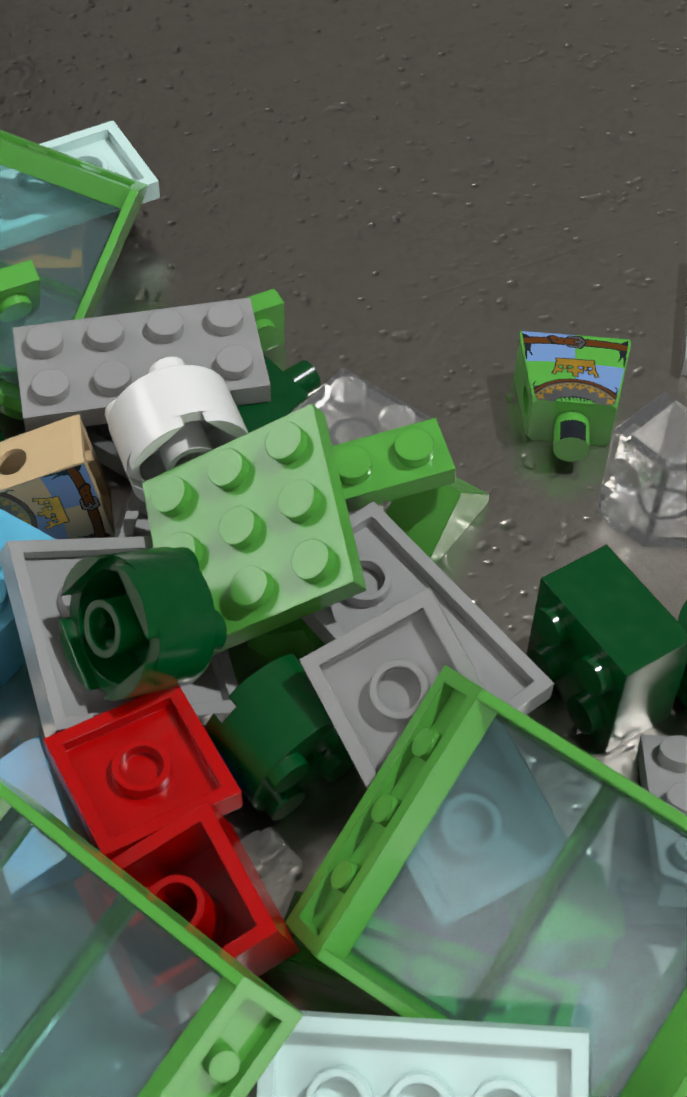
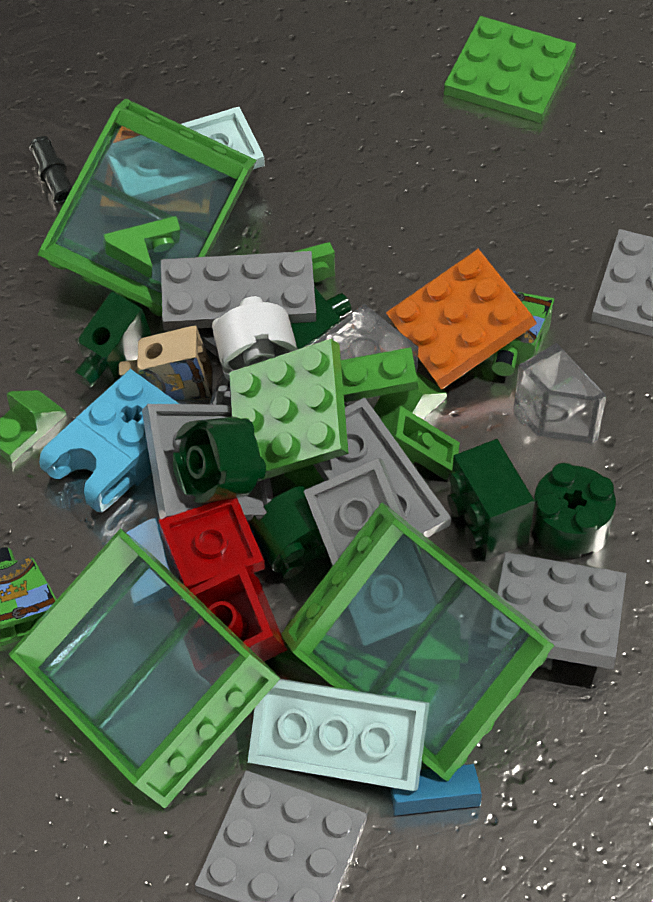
camera: 10 degrees right, 5 degrees up
none -> orange plate [386,249,537,390]
none -> bright green slope [392,406,460,480]
none -> bright green plate [444,16,576,123]

